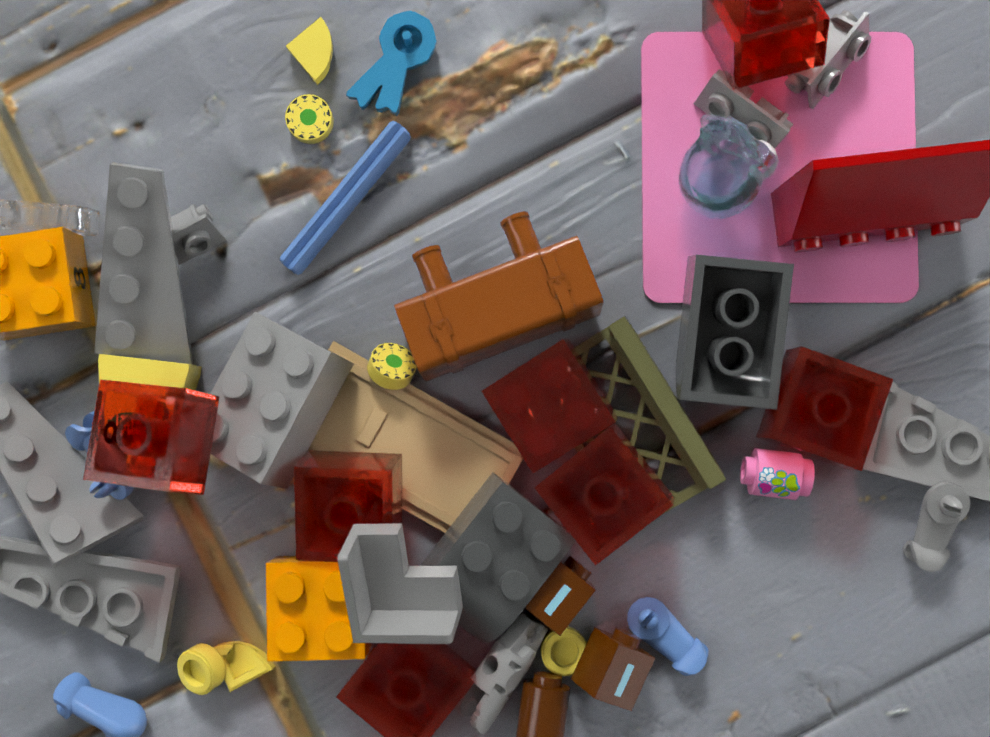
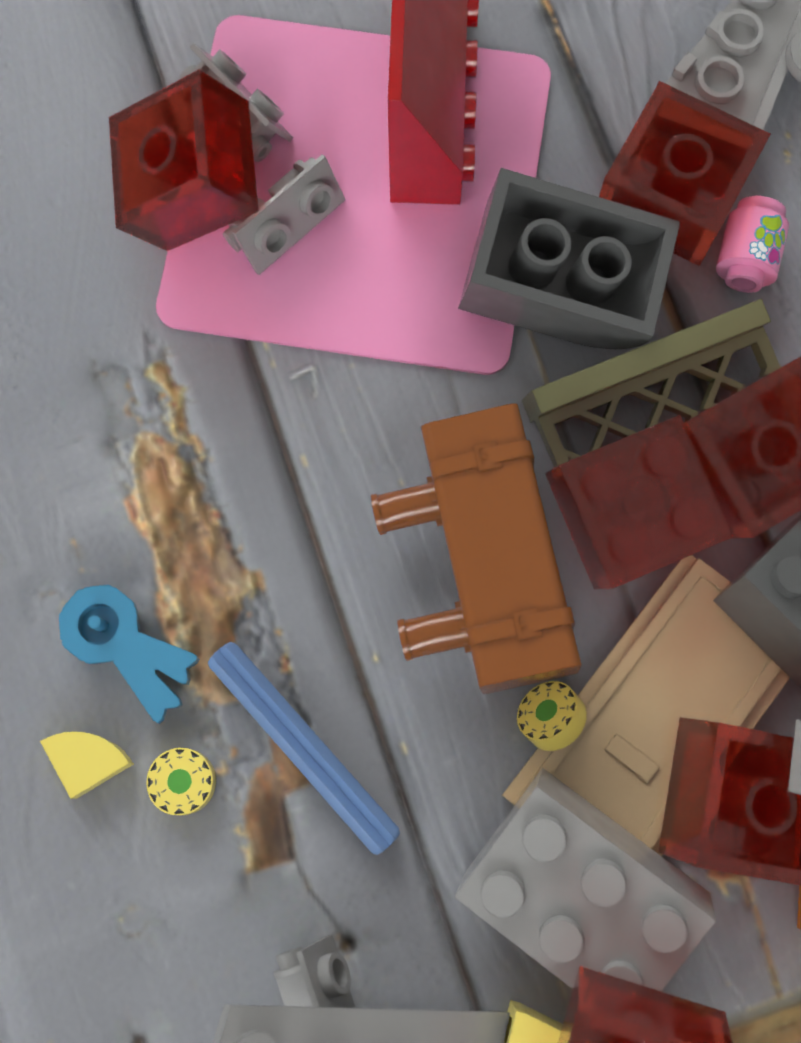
camera: 80 degrees left, 10 degrees down
clear light blue piece [678,114,779,219] -> none

